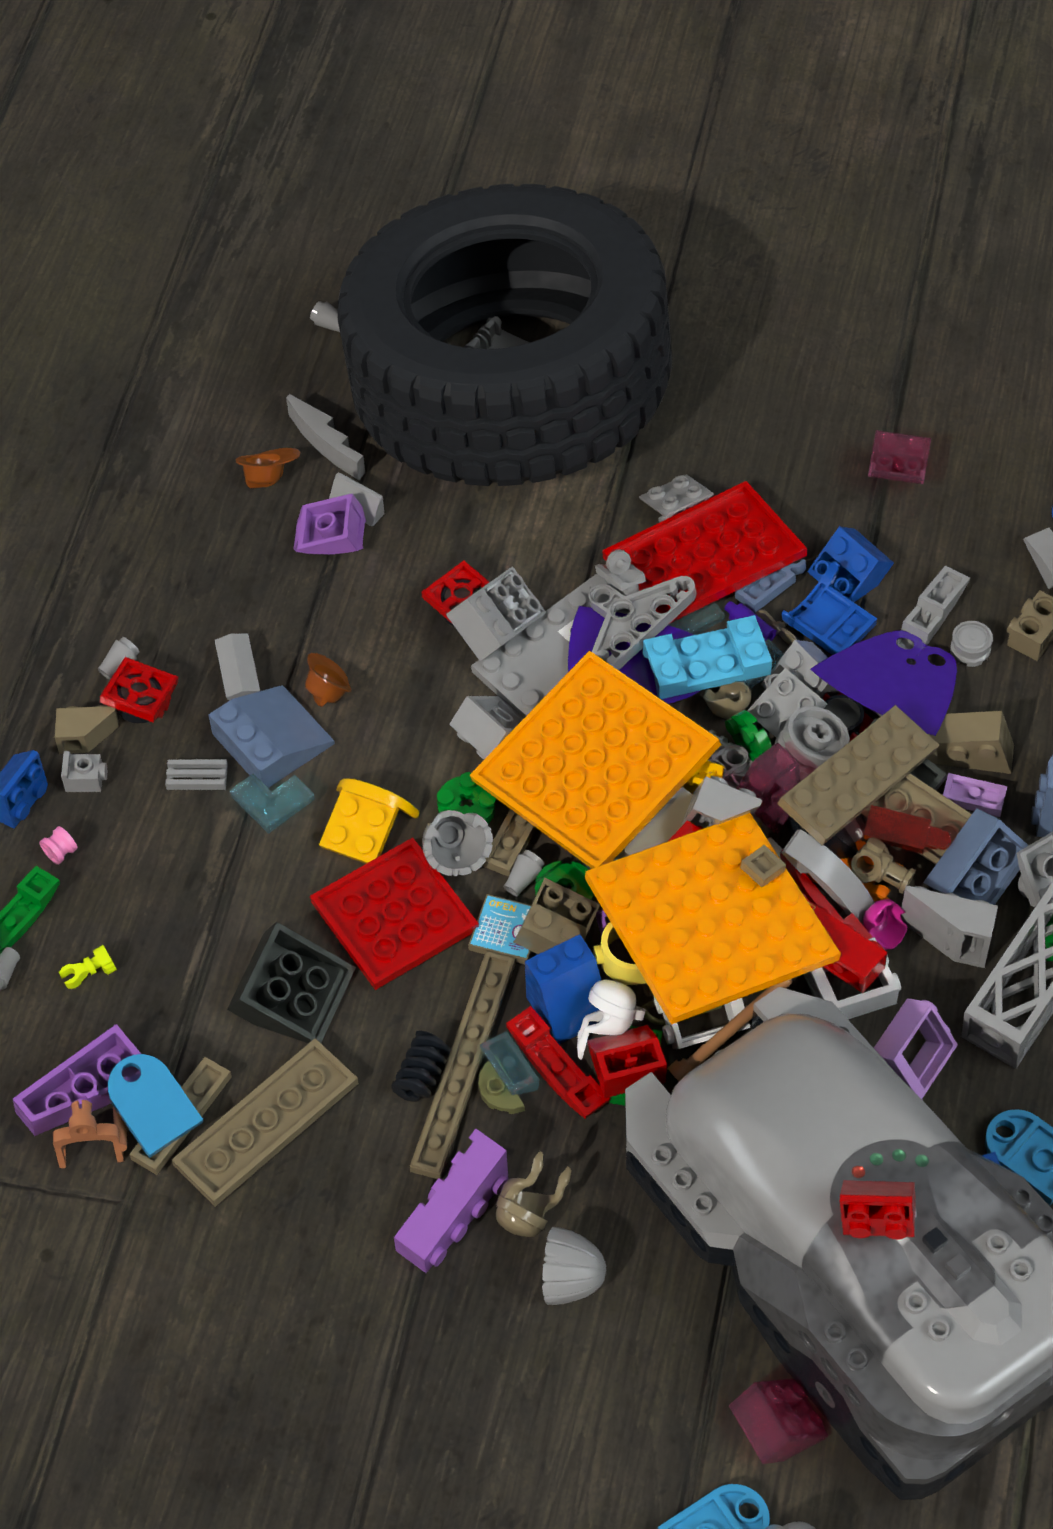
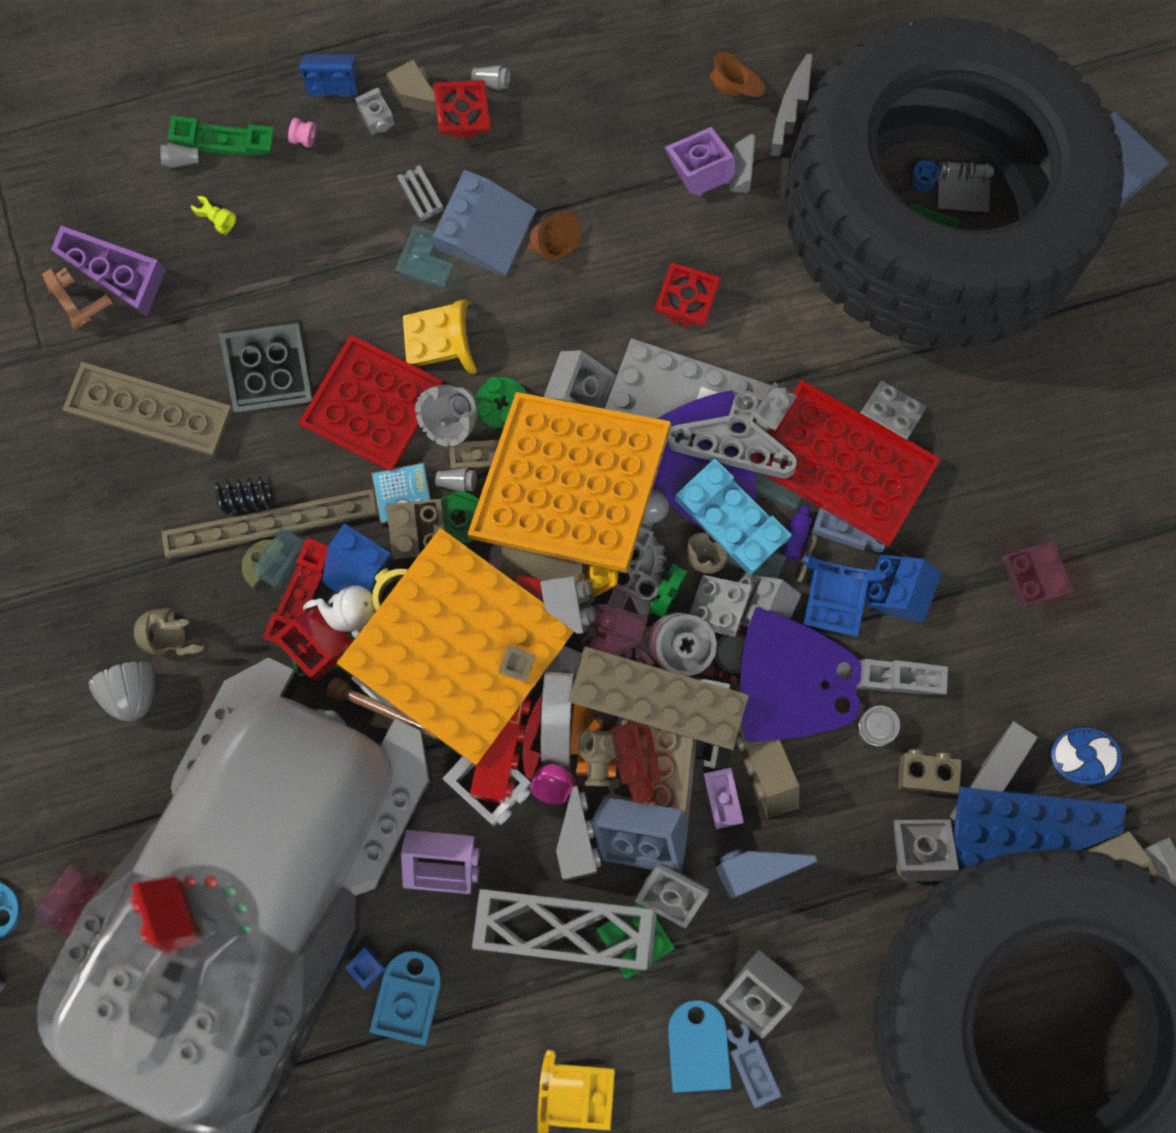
camera: 60 degrees right, 20 degrees up
dark azure tile [108,1054,203,1158] -> none
dark tan plate [129,1057,232,1175] -> none
light grey piece [215,634,260,701] -> none
medium lavender wedge [394,1129,509,1273] -> none
light grey slope [446,566,546,661] -> none

